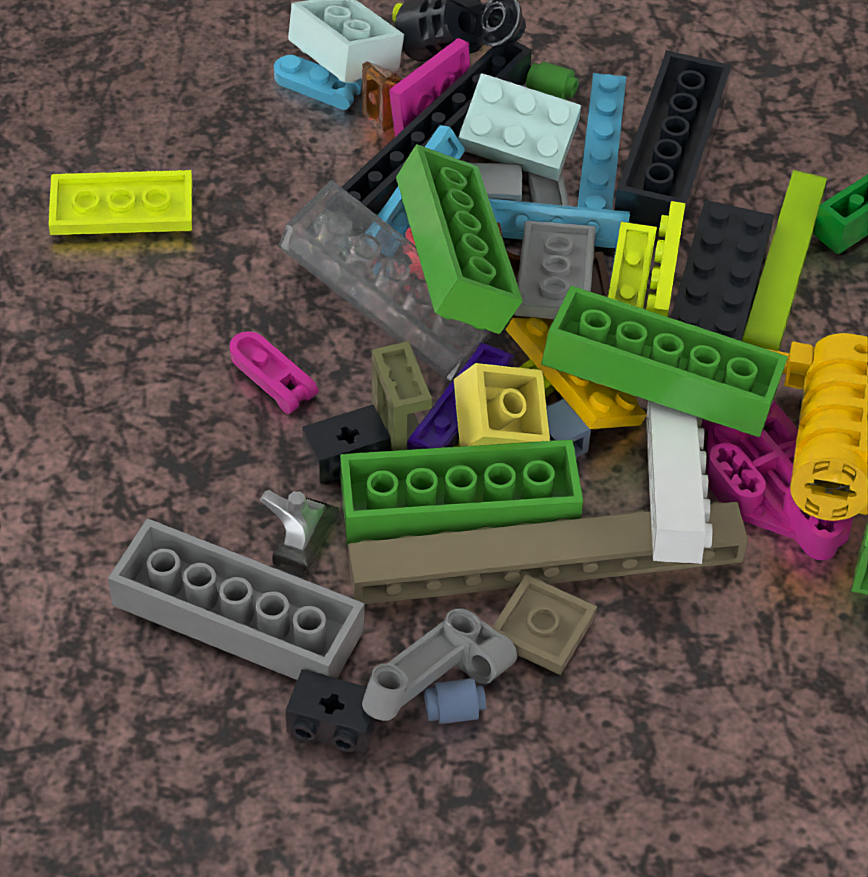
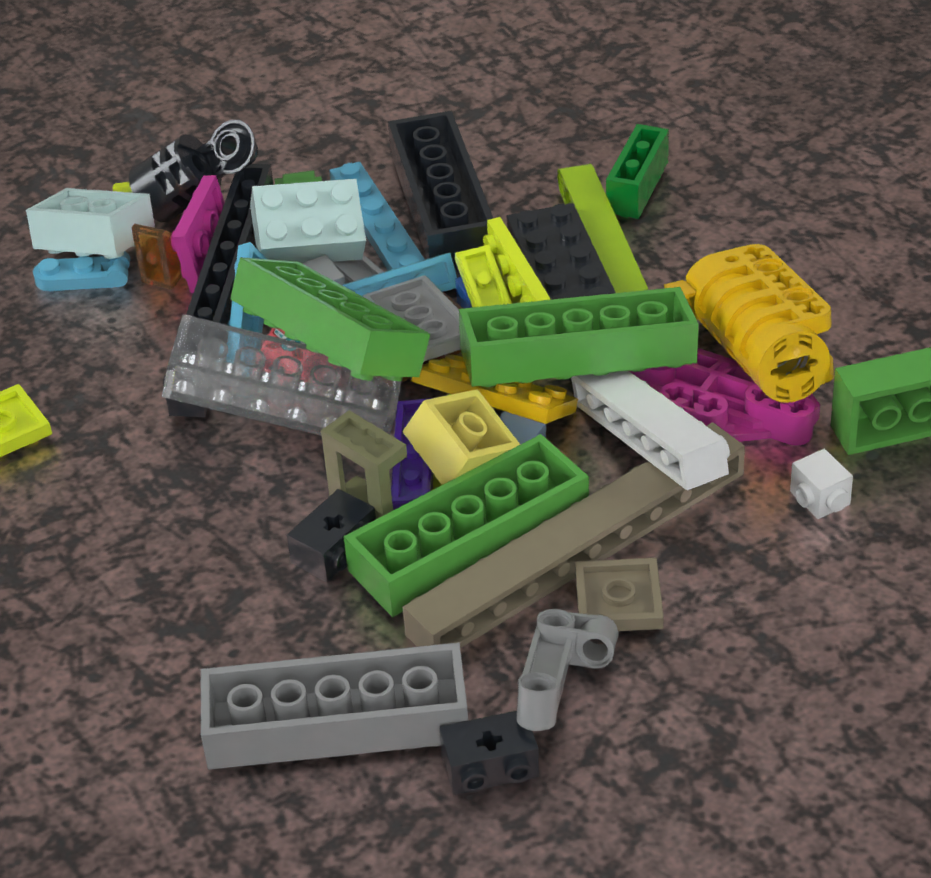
camera: 25 degrees left, 10 degrees down
dark pink plate [229,331,319,414] -> none
piece [260,490,339,576] -> none
sand blue brick [424,678,486,724] -> none
none -> white brick [790,449,853,519]

